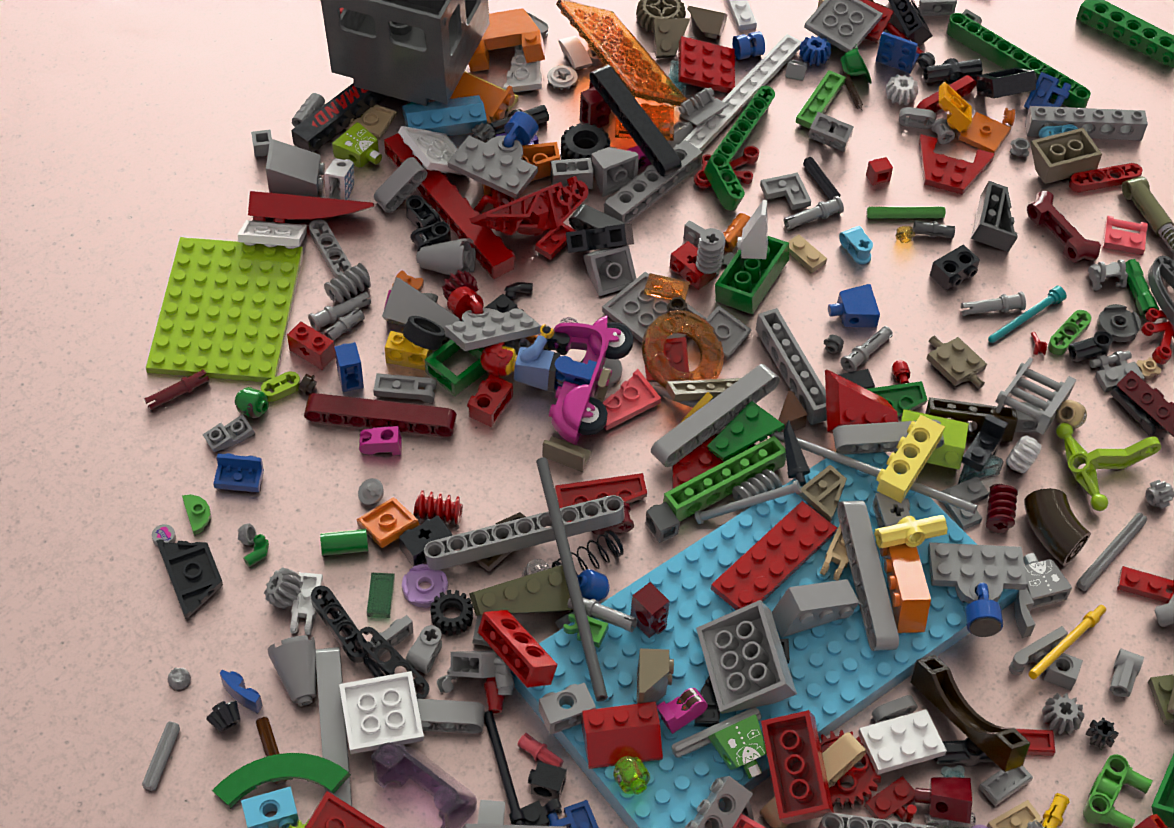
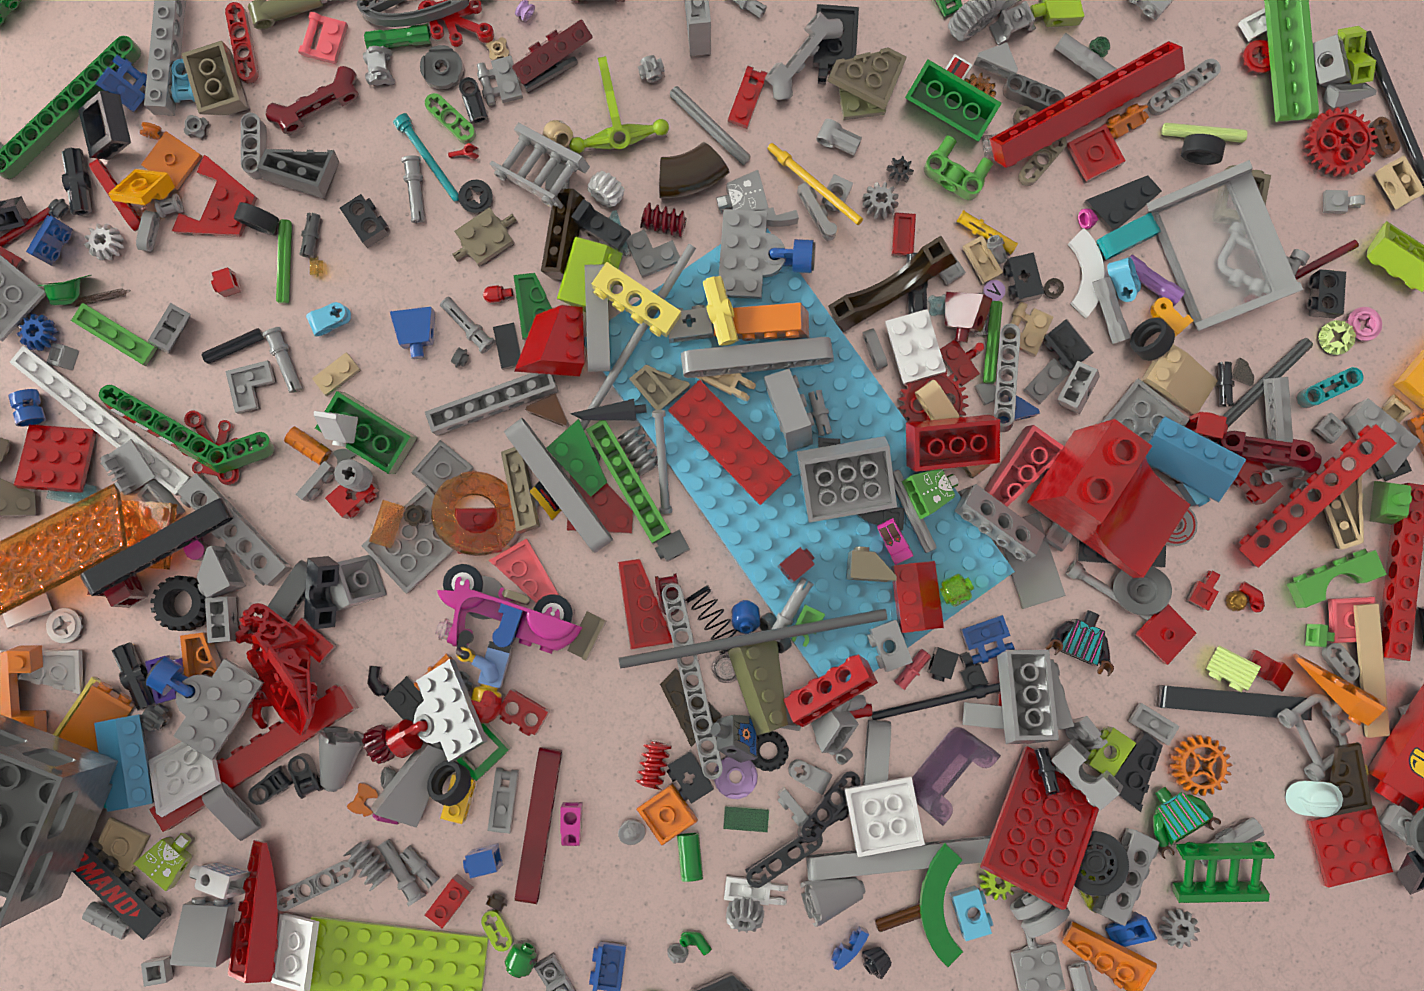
camera: 85 degrees left, 30 degrees up
none -> black tyre [234,202,279,235]
none -> light grey beam [241,113,266,180]
none -> black gear [458,179,493,214]
none -> dark grey torso [711,715,758,763]
none -> light grey pin [808,390,833,436]

